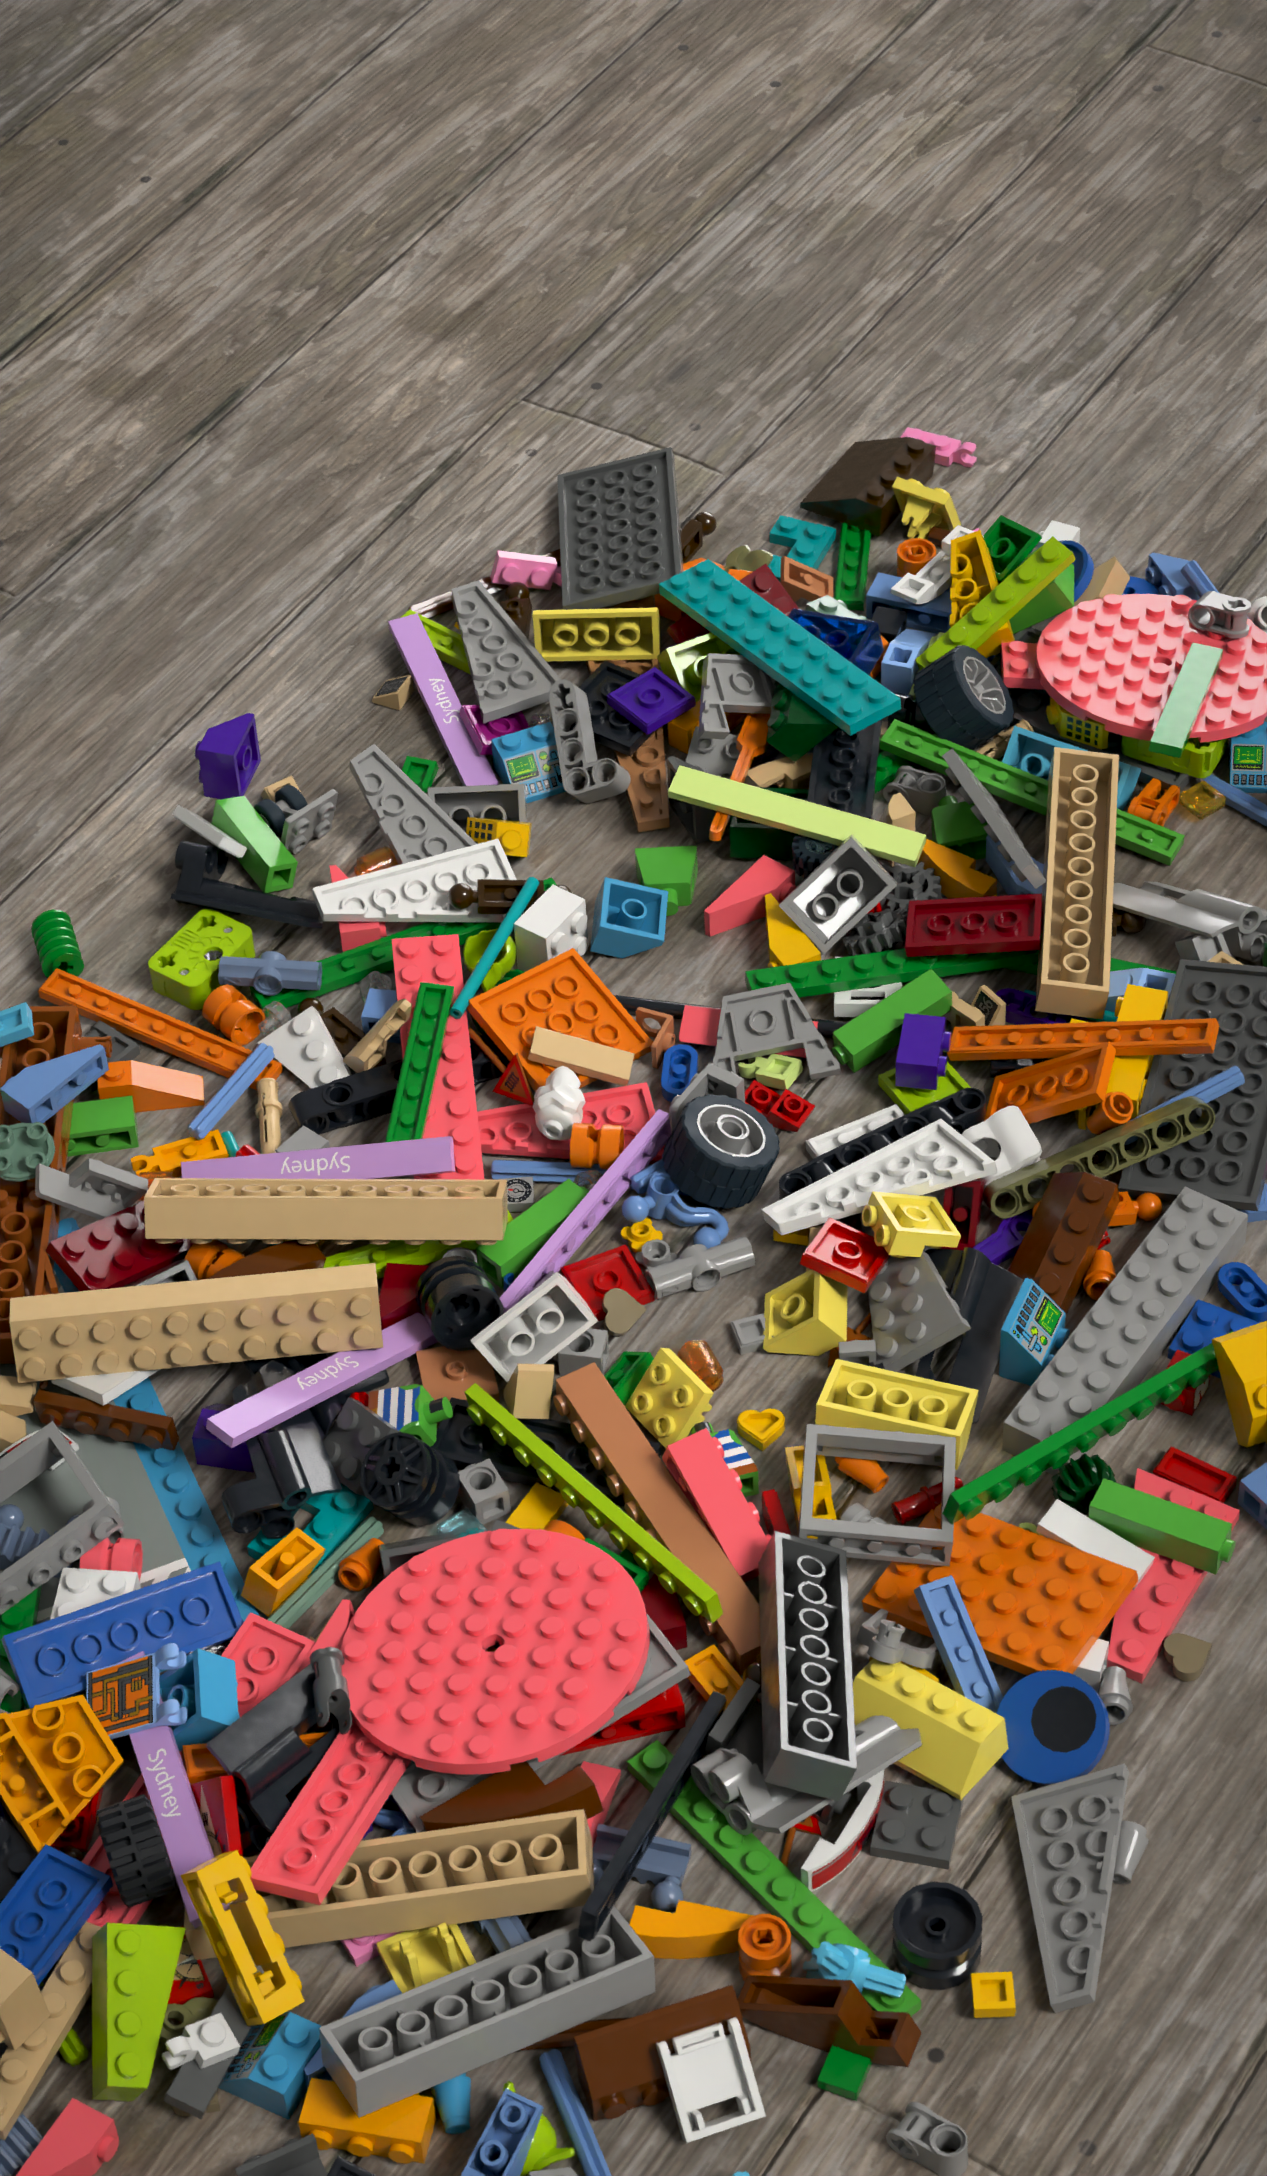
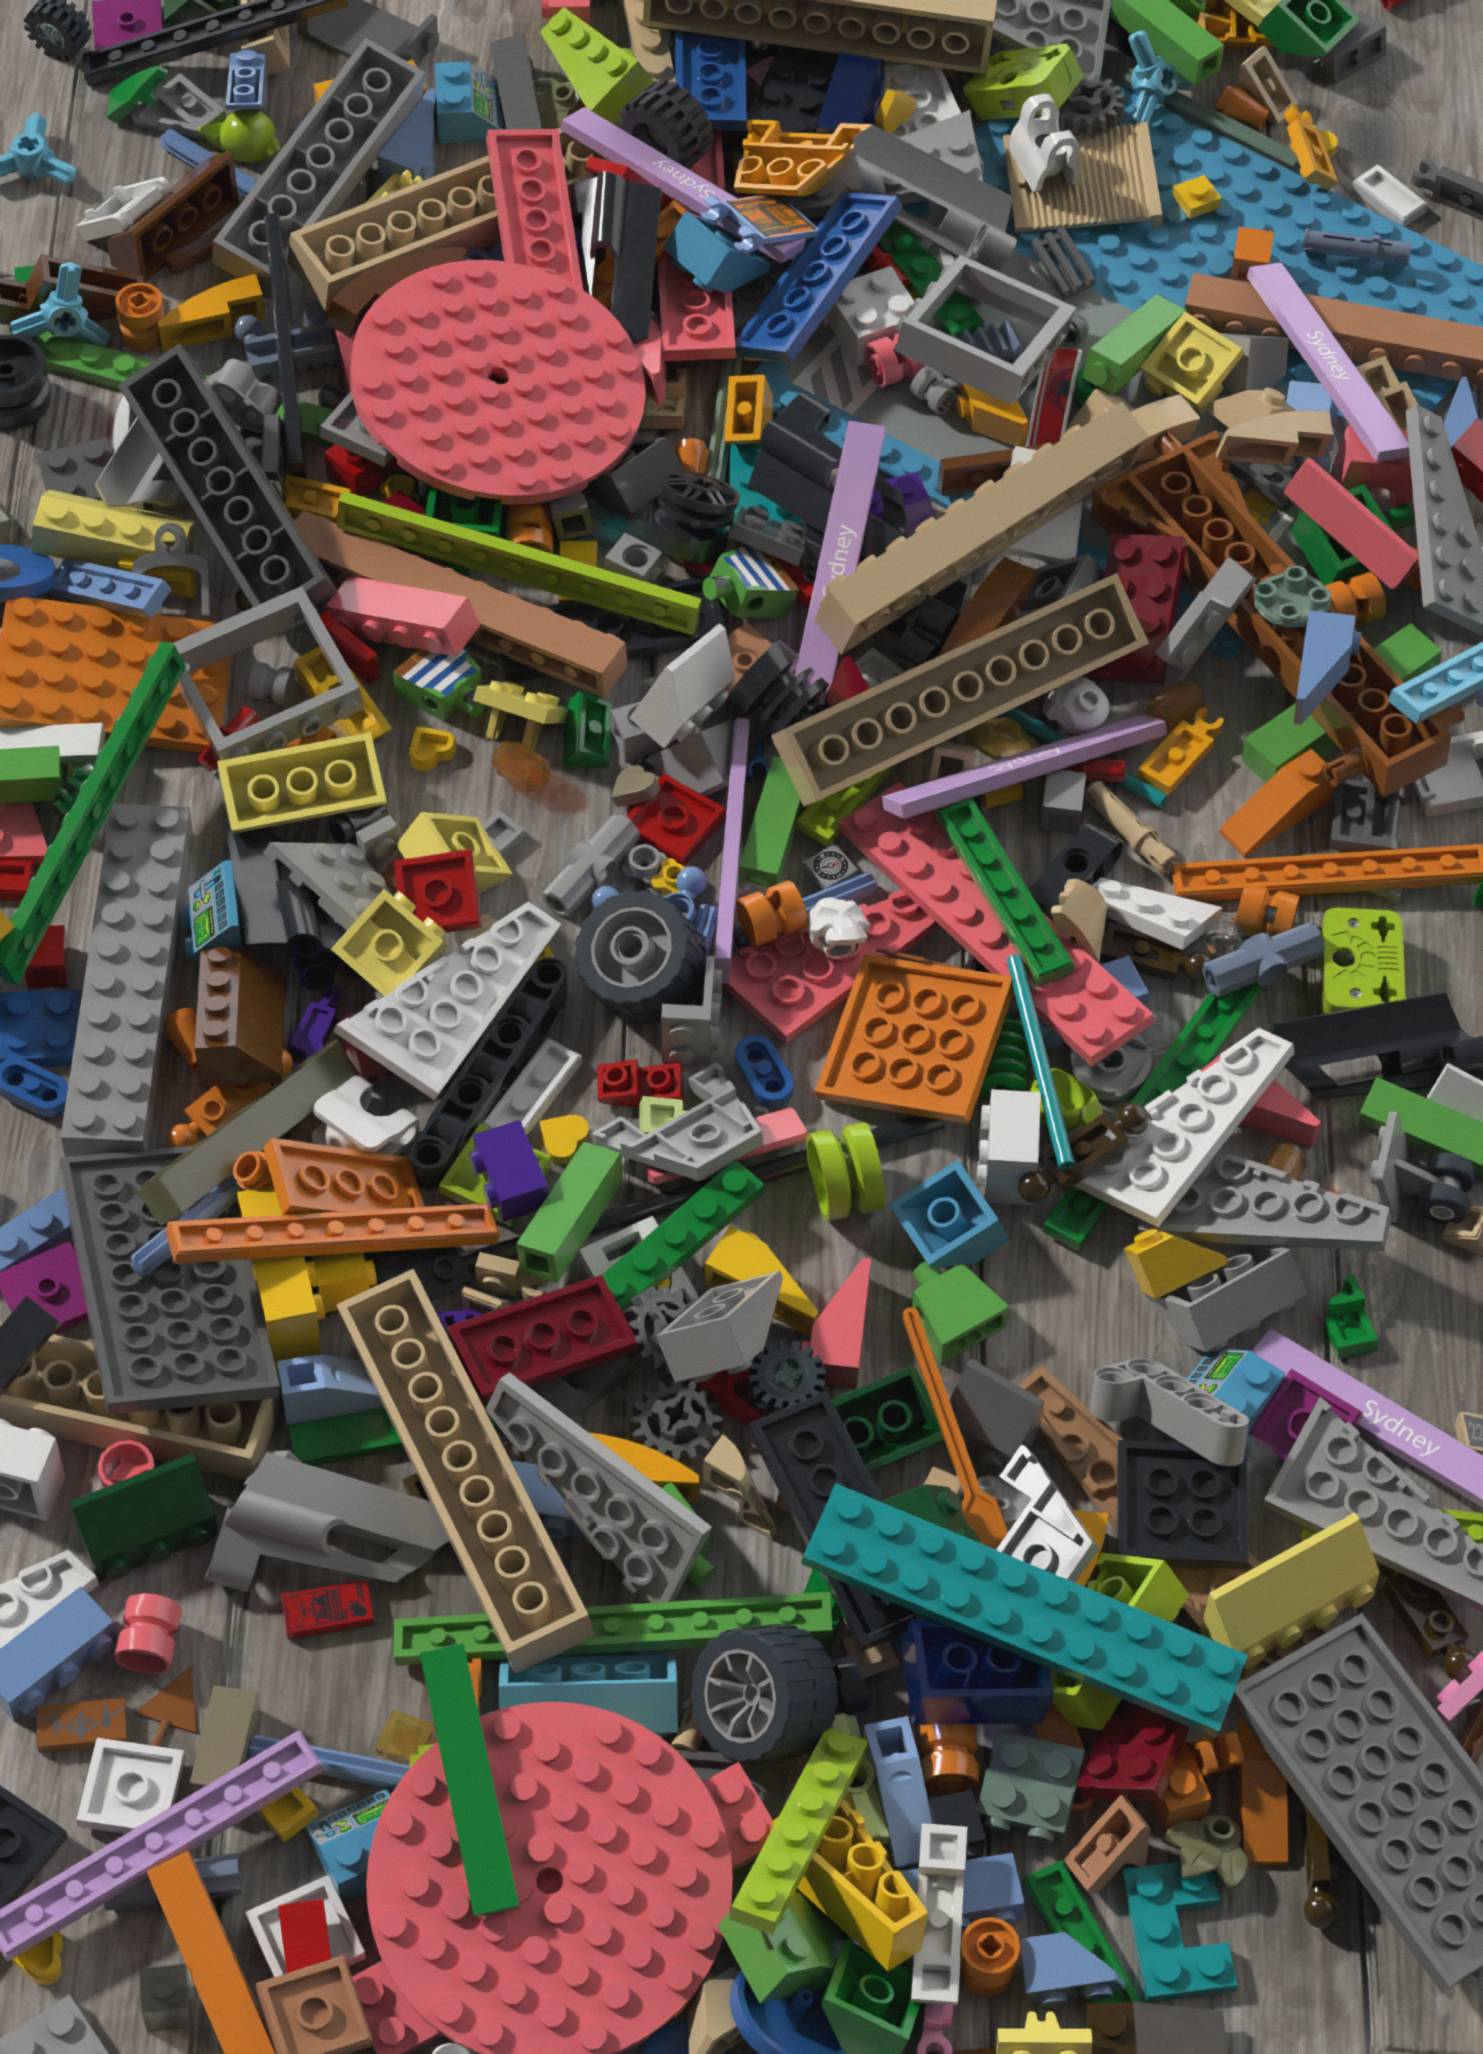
camera: 145 degrees right, 10 degrees up
white plate [162,2013,240,2069] -> none
yellow brick [180,1850,305,2026] -> none
medium blue axle [187,1043,275,1140] -> none
dark grey piece [309,1647,352,1734] -> none
tan slope [503,1364,554,1419] -> none
tan tile [528,1026,634,1086] -> none
dark purple tile [607,667,696,735] -> none
nougat bracket [636,1007,676,1069] -> none
yellowish green tile [668,765,926,867] -> none
light grey piece [883,765,946,817] -> none
light grey piece [1188,591,1251,639] -> none
none -> red tile [281,1580,374,1640]
none -> dark grey hinge [317,383,347,410]
none -> yellow tile [539,1115,589,1165]
none -> lime wheel [806,1121,886,1222]
none -> light orange slope [955,381,1028,447]
none -> medium blue slope [1020,1932,1125,2007]

